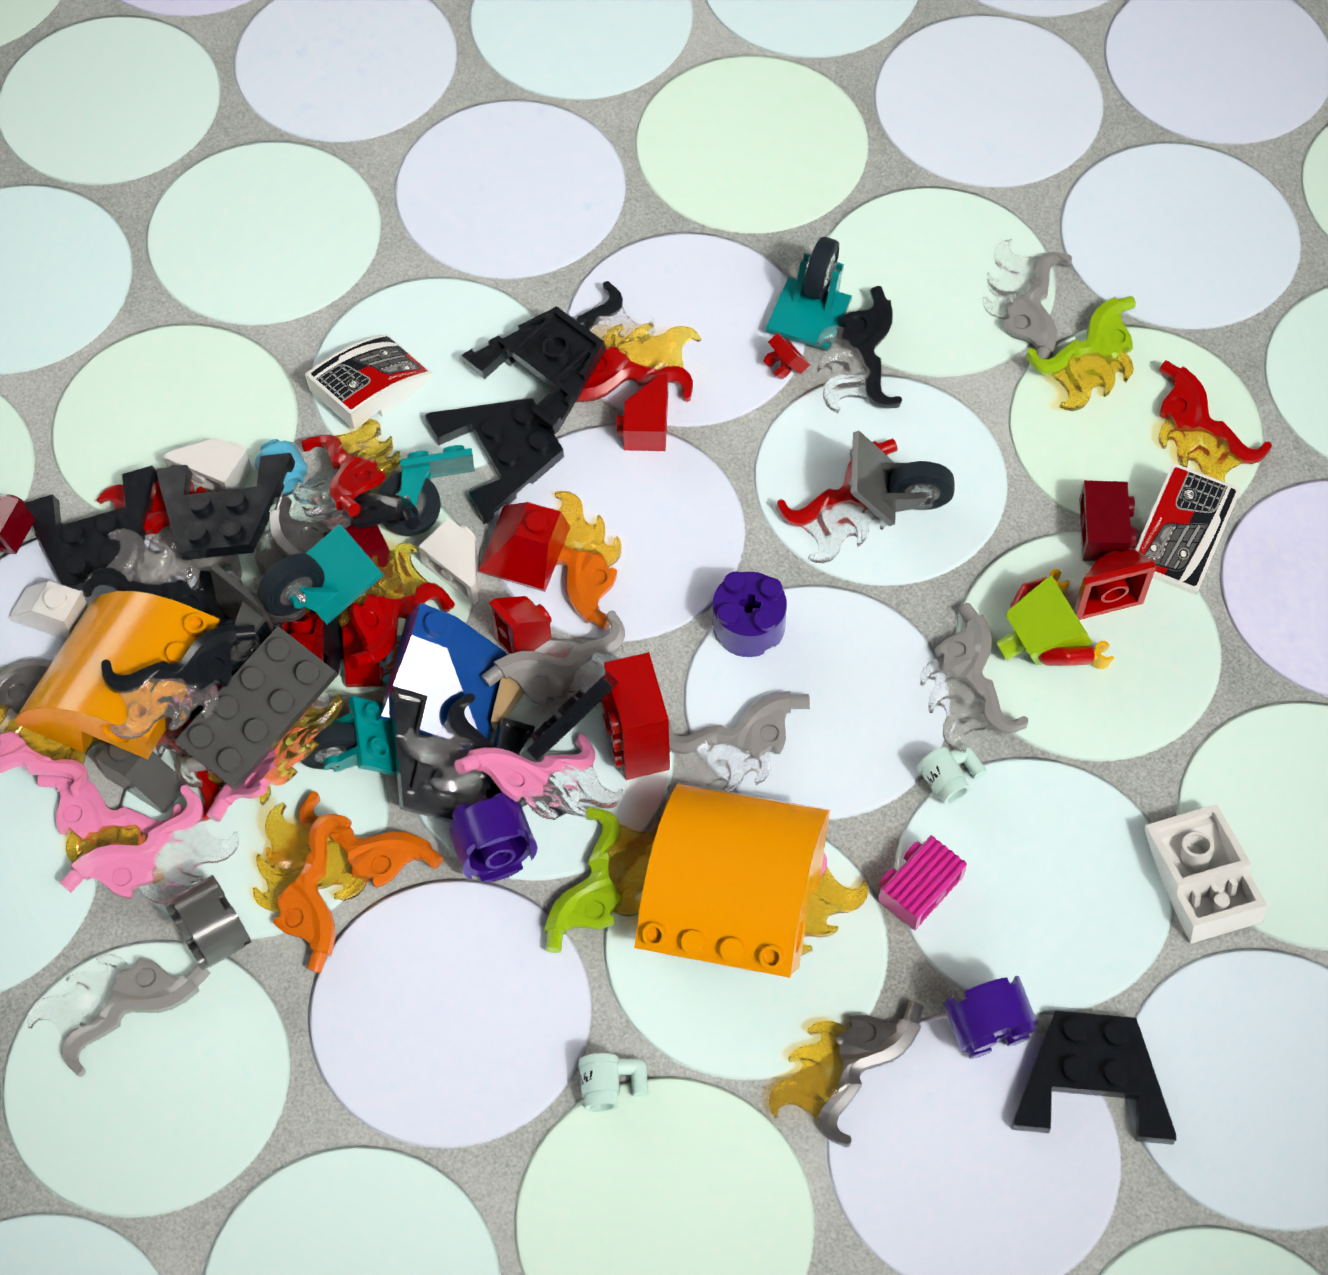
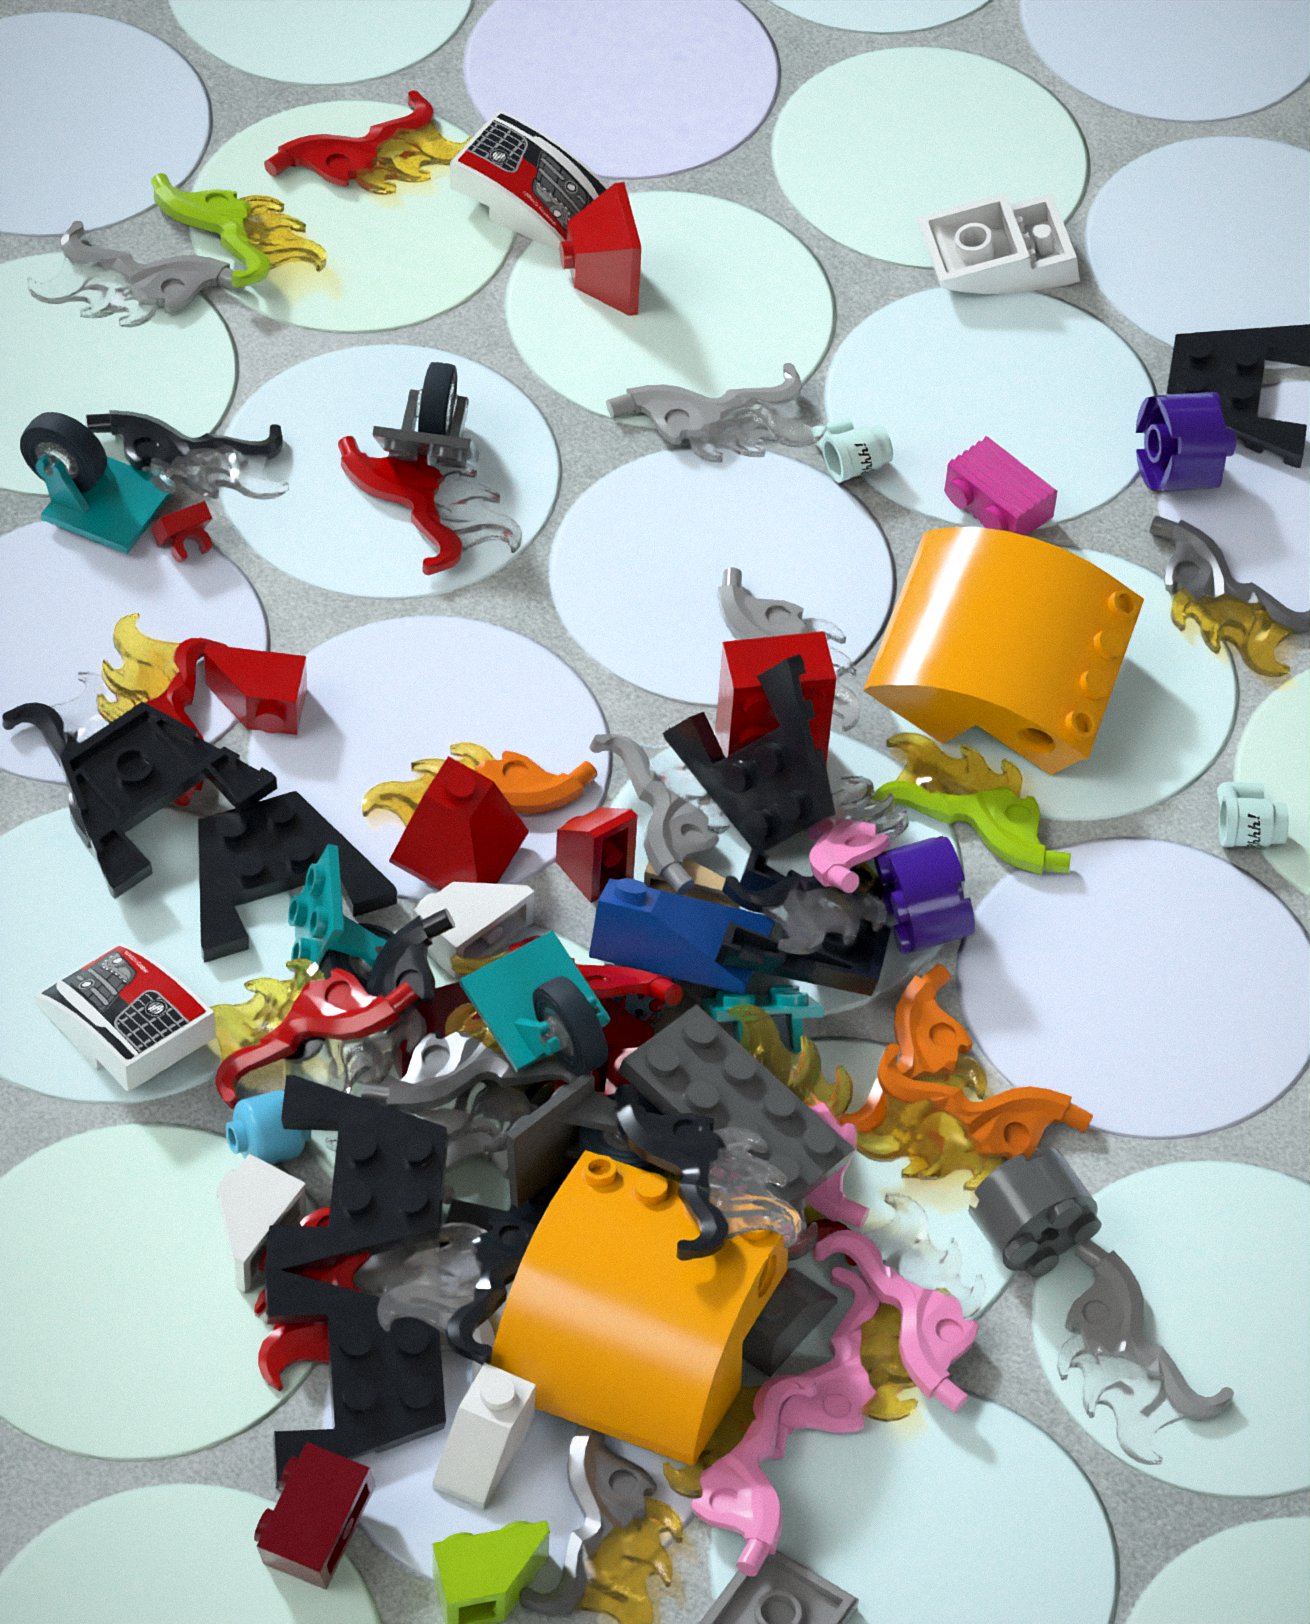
camera: 90 degrees left, 10 degrees down
dark purple brick [713,572,787,657] -> none
lime torso [996,568,1114,669] -> none
dark red brick [1079,480,1137,561] -> none

